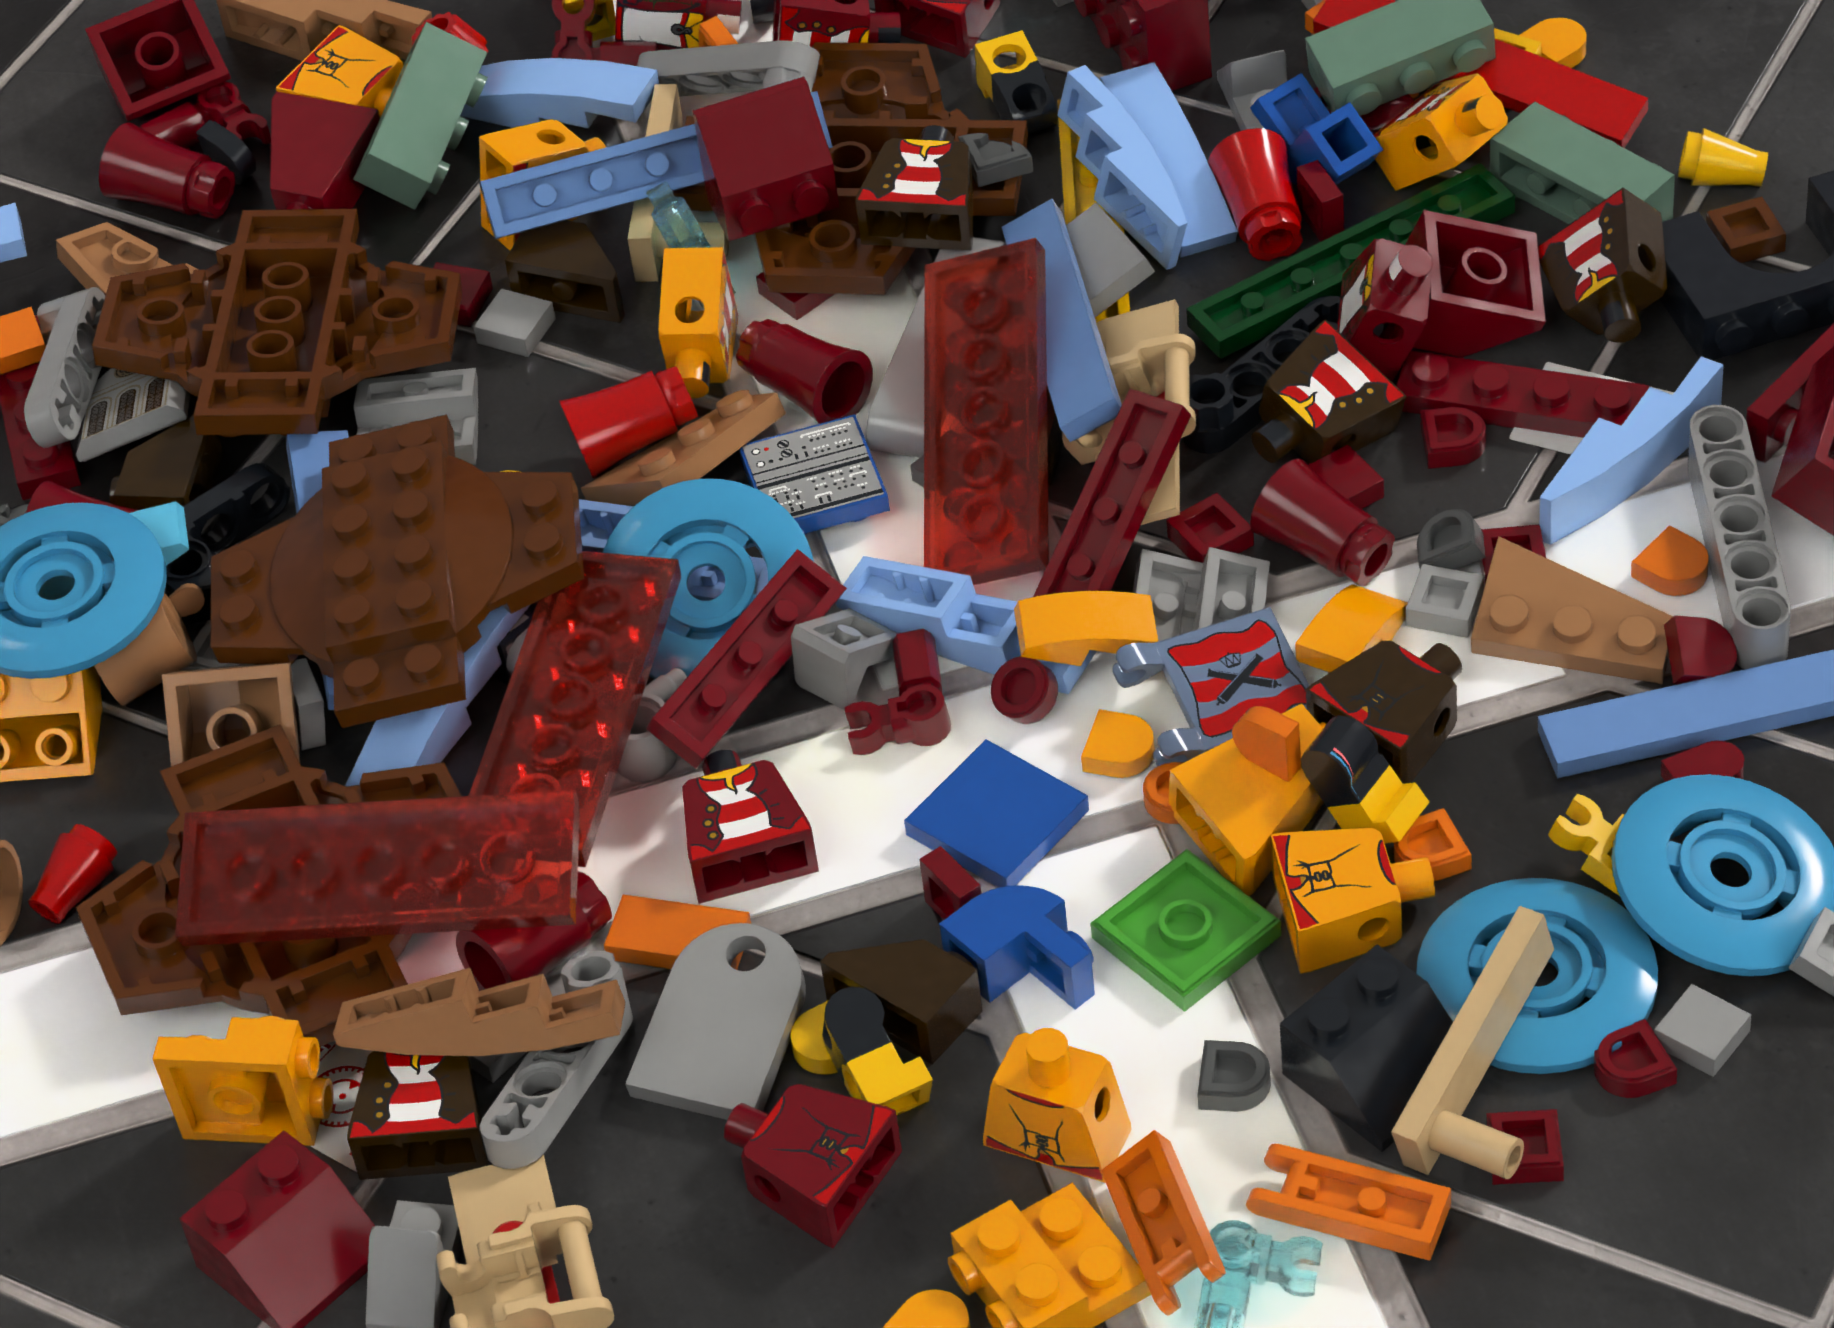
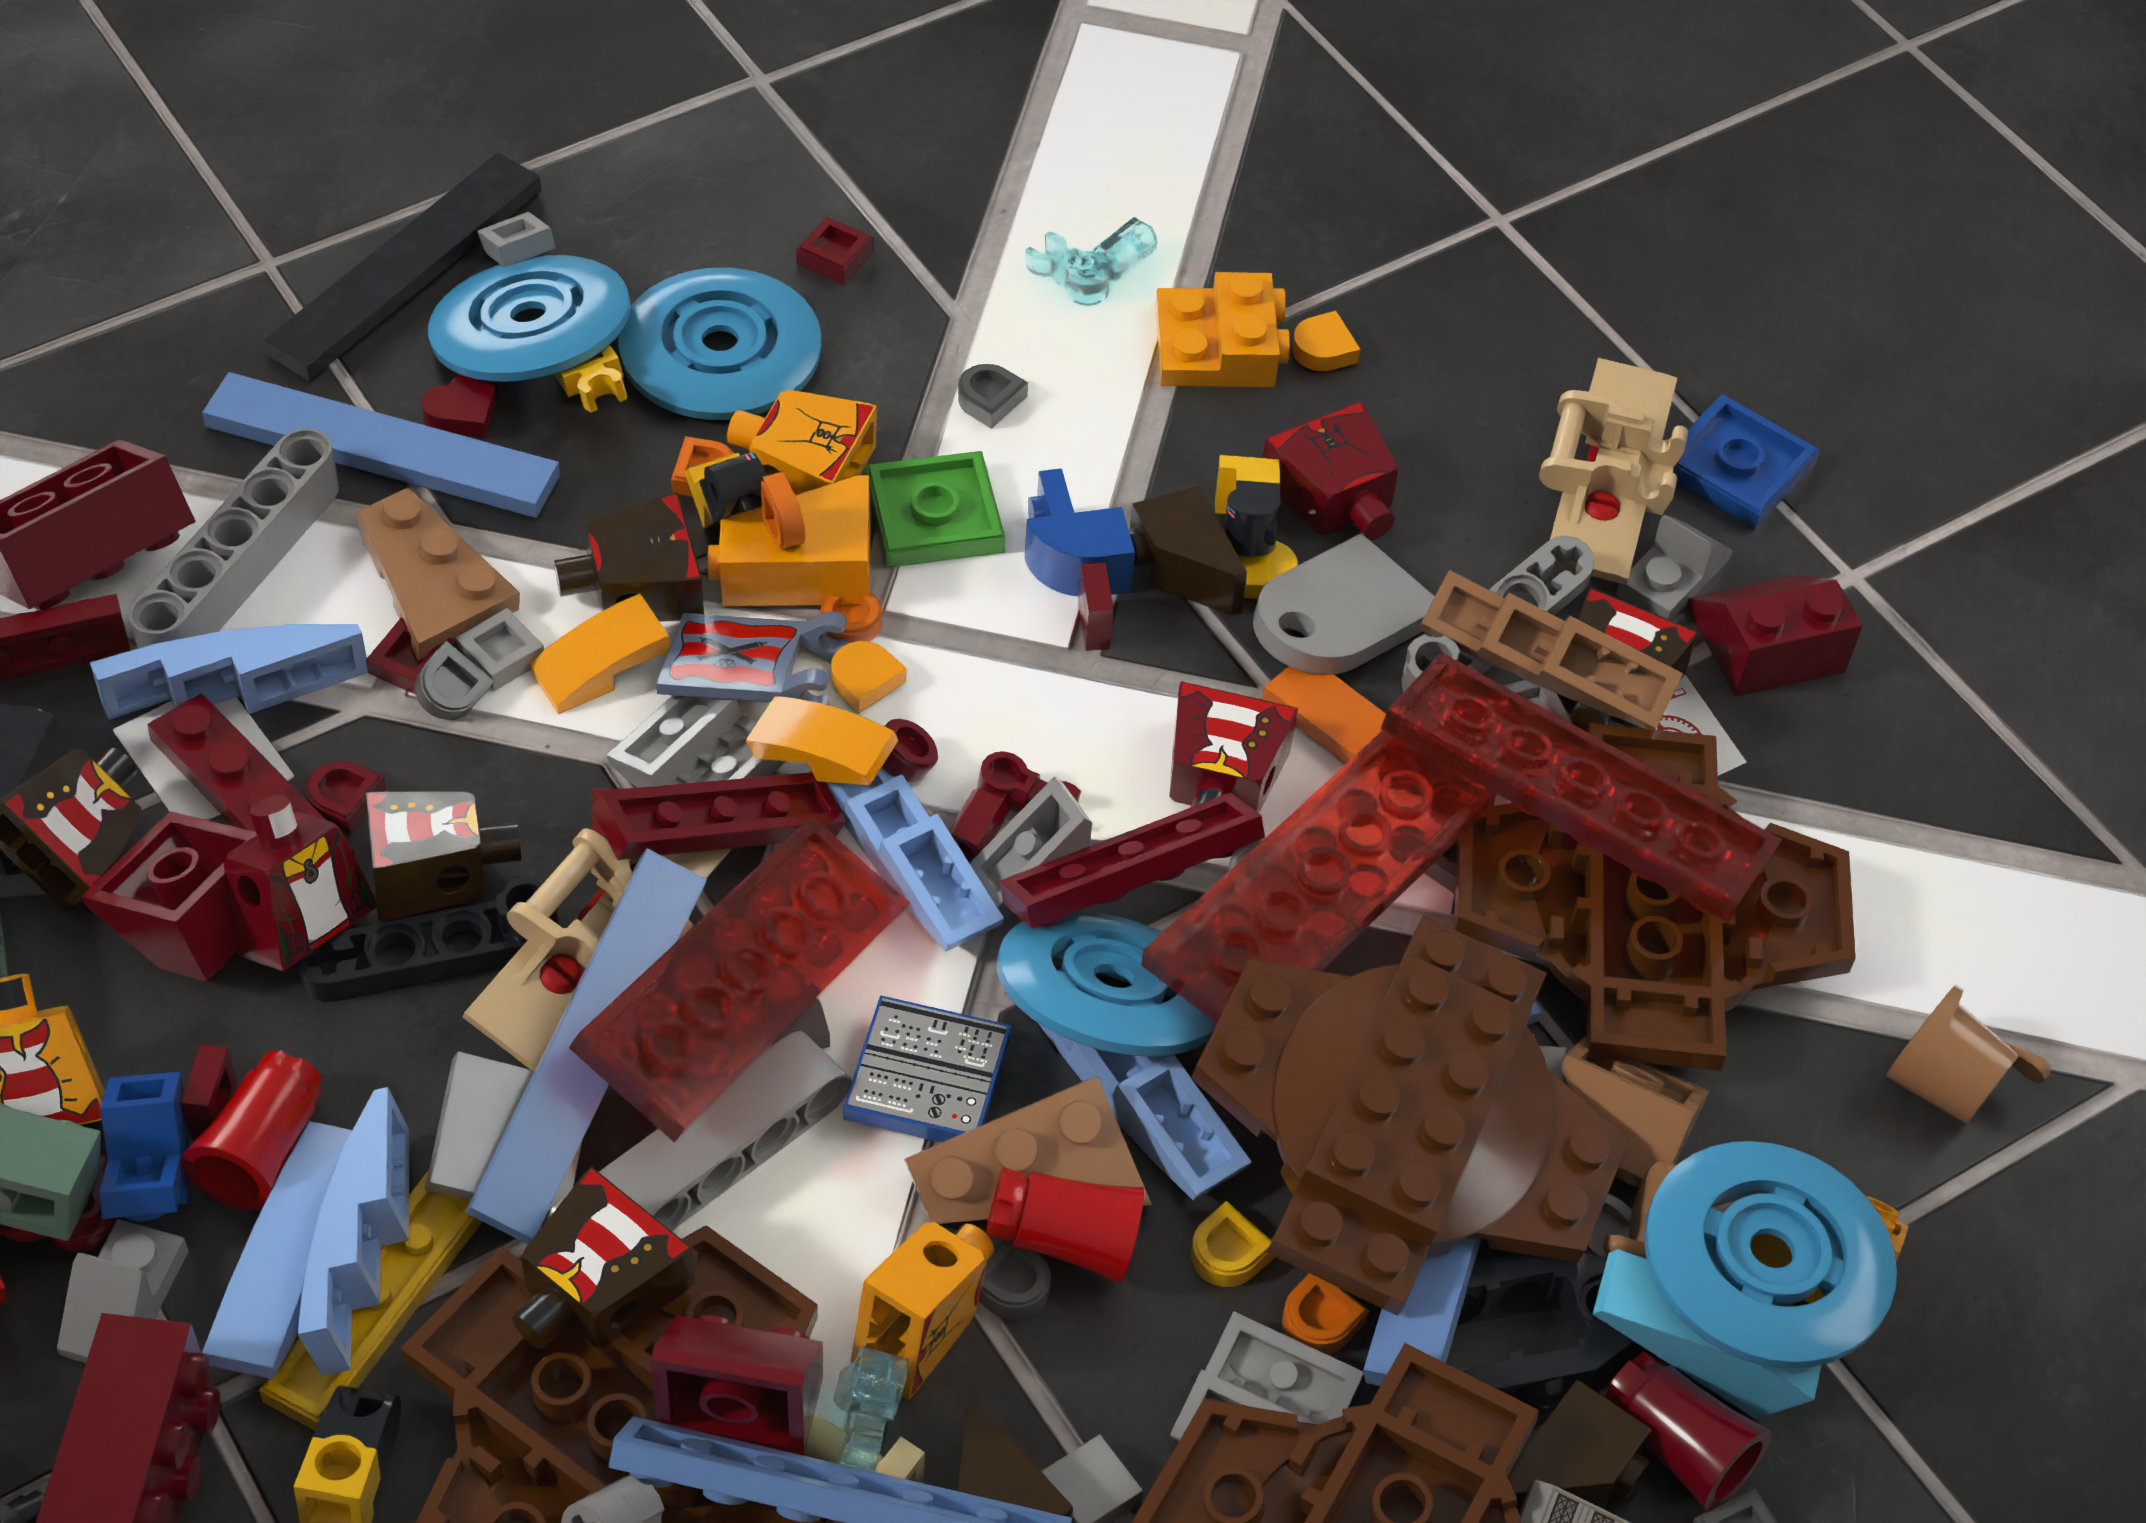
camera: 160 degrees left, 5 degrees up
red cone [28,824,117,924] -> none
light orange plate [152,1016,334,1146] -> none
dark red plant [736,319,873,424] -> none
blue tile [904,739,1089,888] -> none
dark grey tile [958,133,1033,188] -> none
light orange torso [983,1028,1132,1183] -> none
orange hinge [1101,1130,1226,1316] -> none
dark green plate [1186,163,1515,359] -> none
orange hinge [1246,1144,1451,1261] -> none
dark red plant [1250,459,1395,586] -> none
black slope [1280,944,1453,1152] -> none
dark red tile [1308,444,1385,509] -> none
tan piece [1391,906,1554,1179] -> none
dark red tile [1594,1019,1677,1098] -> none
orange tile [1631,525,1709,596] -> none
light grey tile [1654,984,1751,1077] -> none
dark red tile [1664,615,1737,684] -> none

